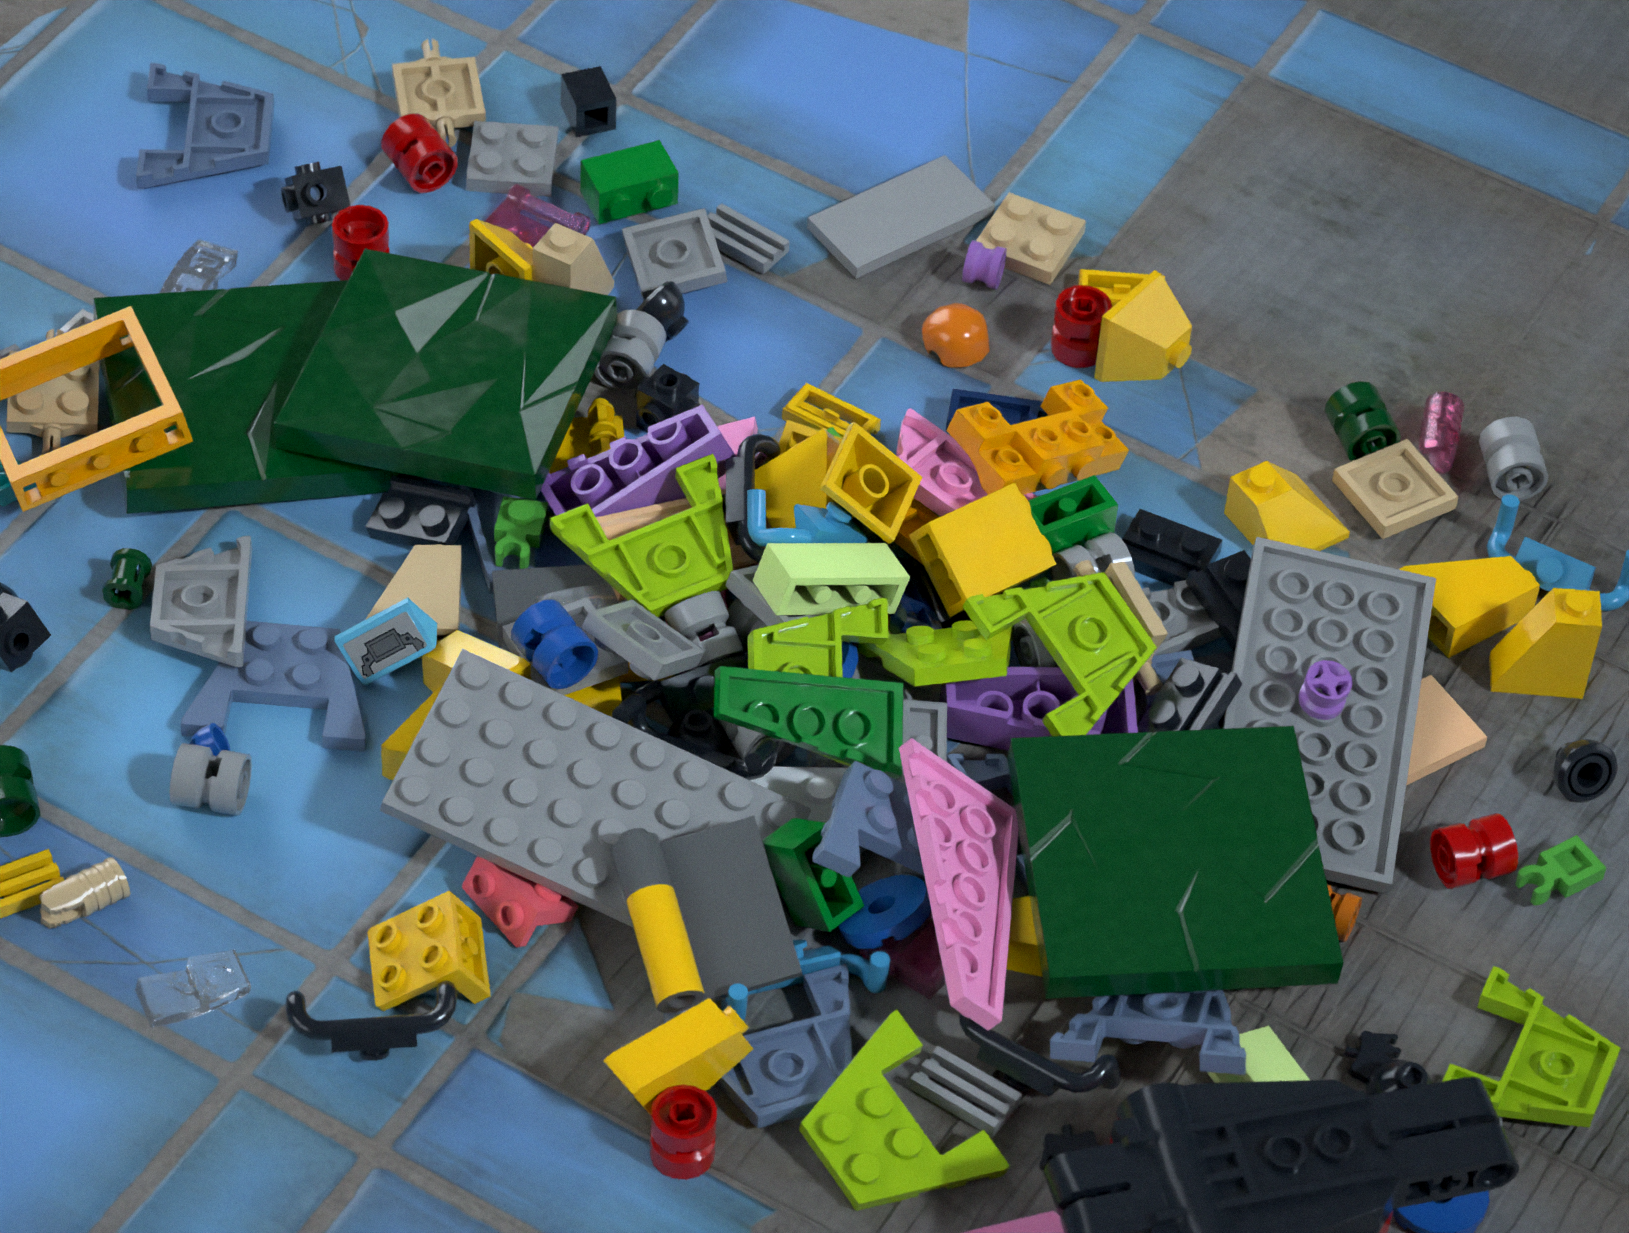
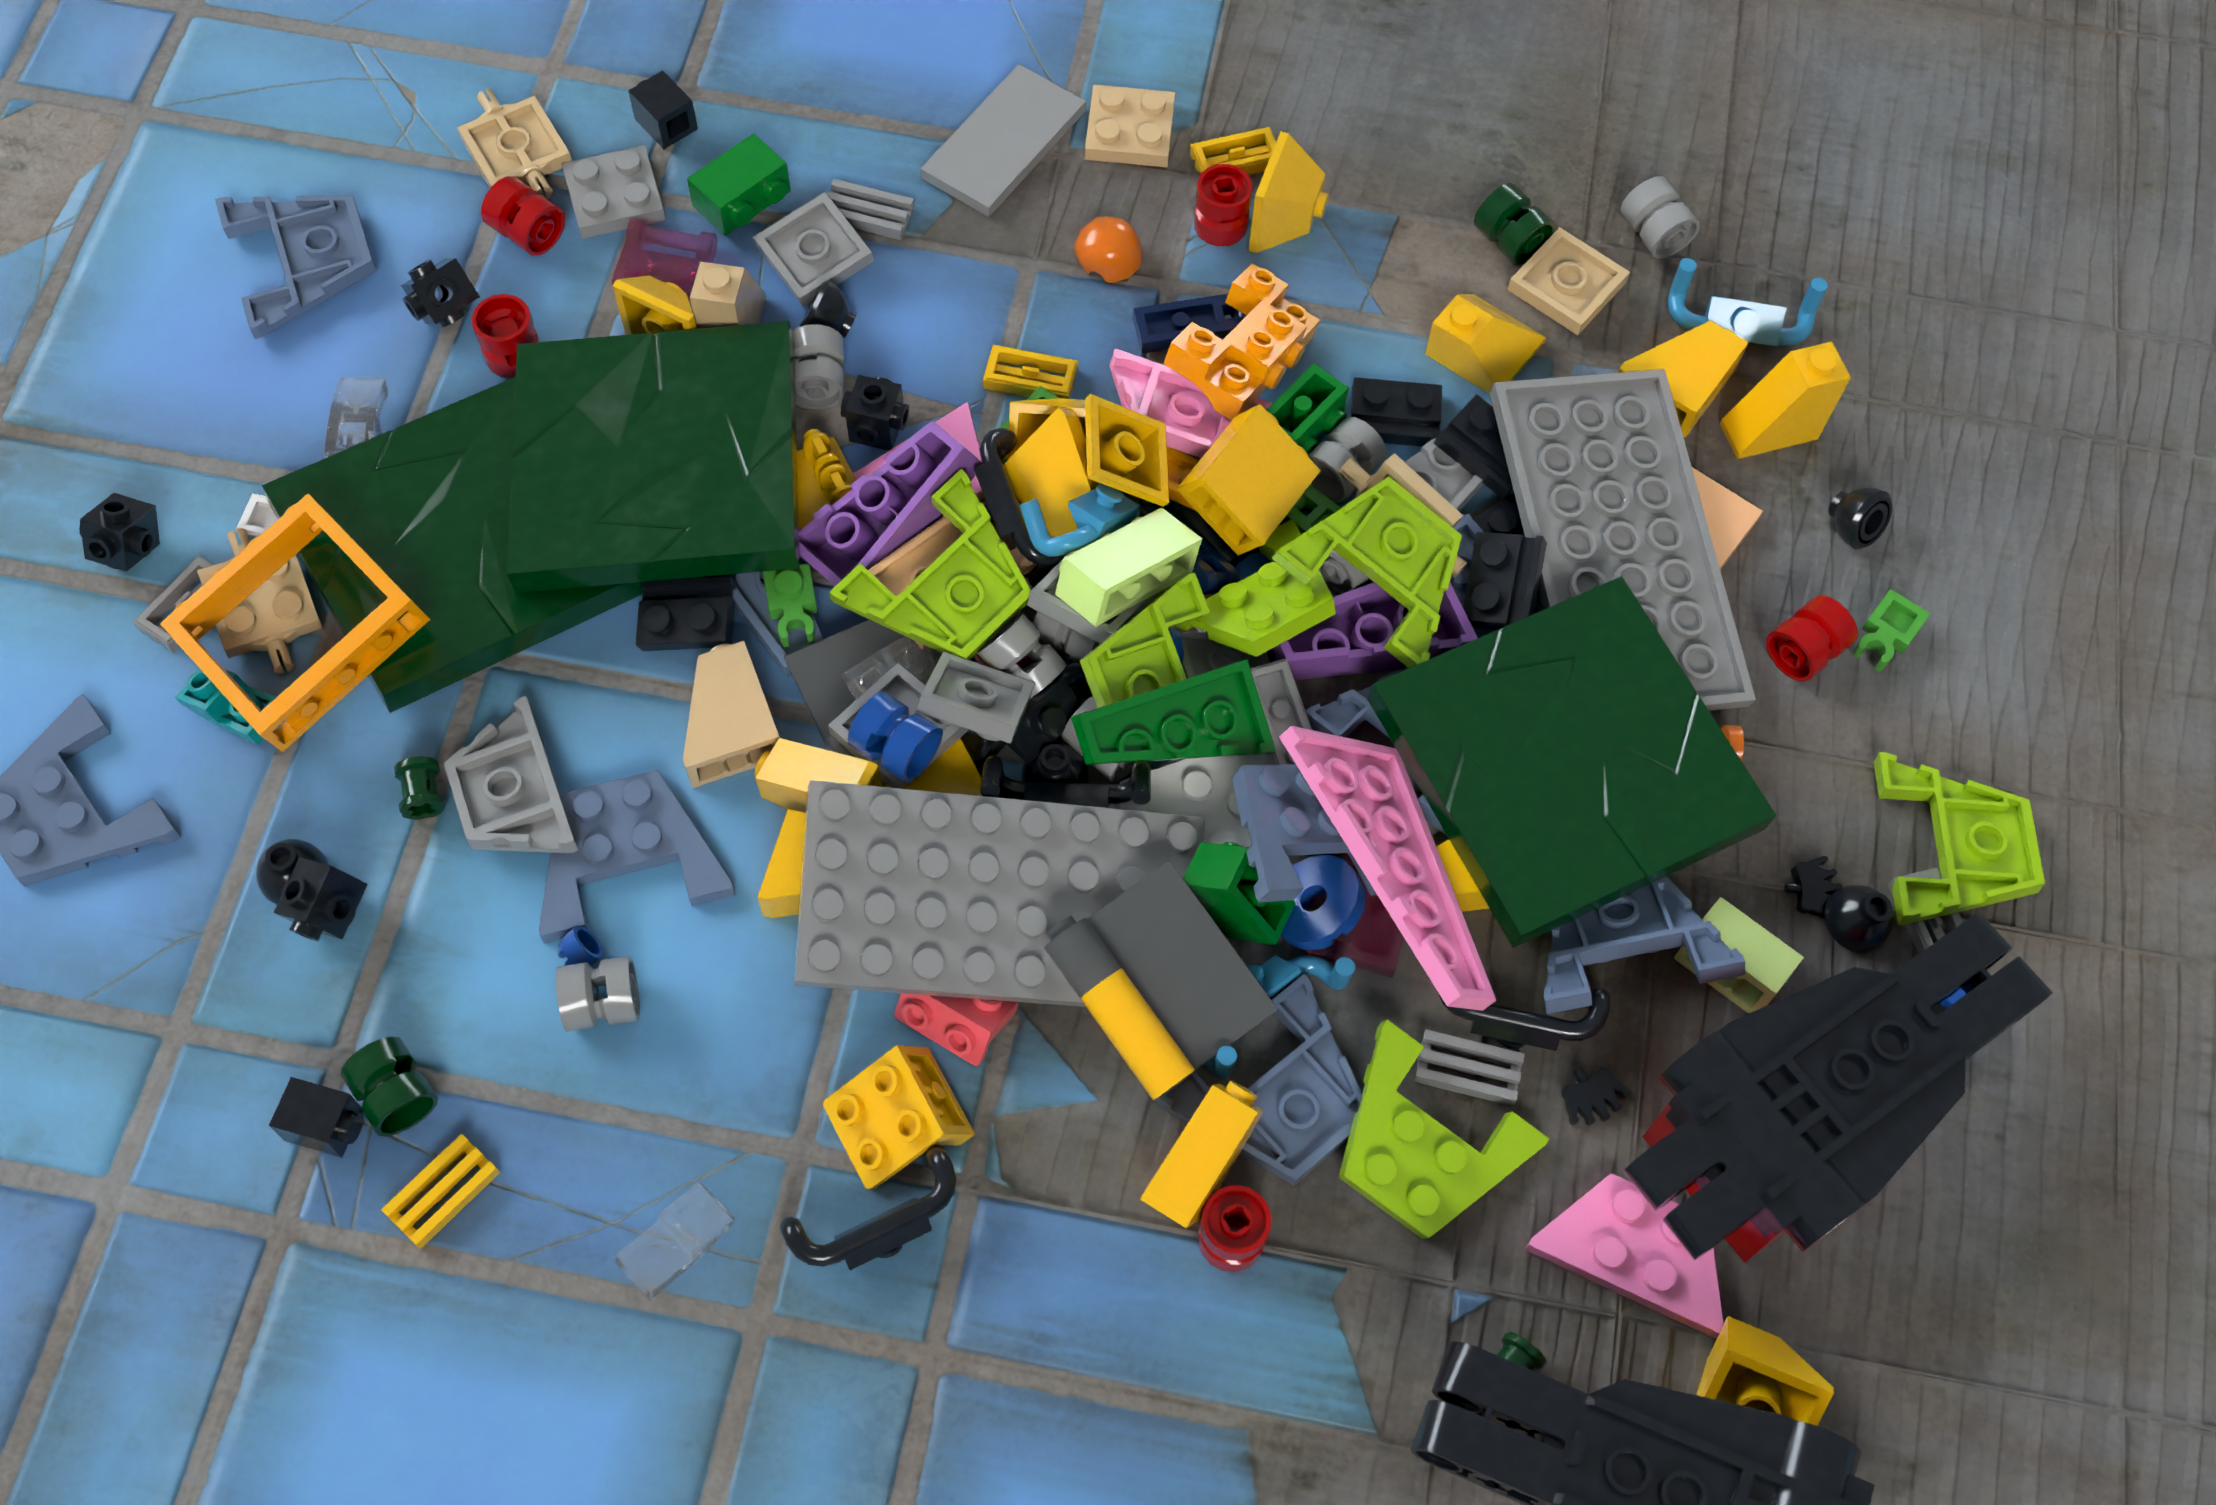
camera: 20 degrees left, 15 degrees up
tan hinge [40,857,130,929] -> none
slope [334,597,437,685] -> none
medium lavender wheel [962,240,1007,290] -> none
medium lavender wheel [1298,660,1352,720] -> none
clear pink hinge [1419,392,1465,475] -> none

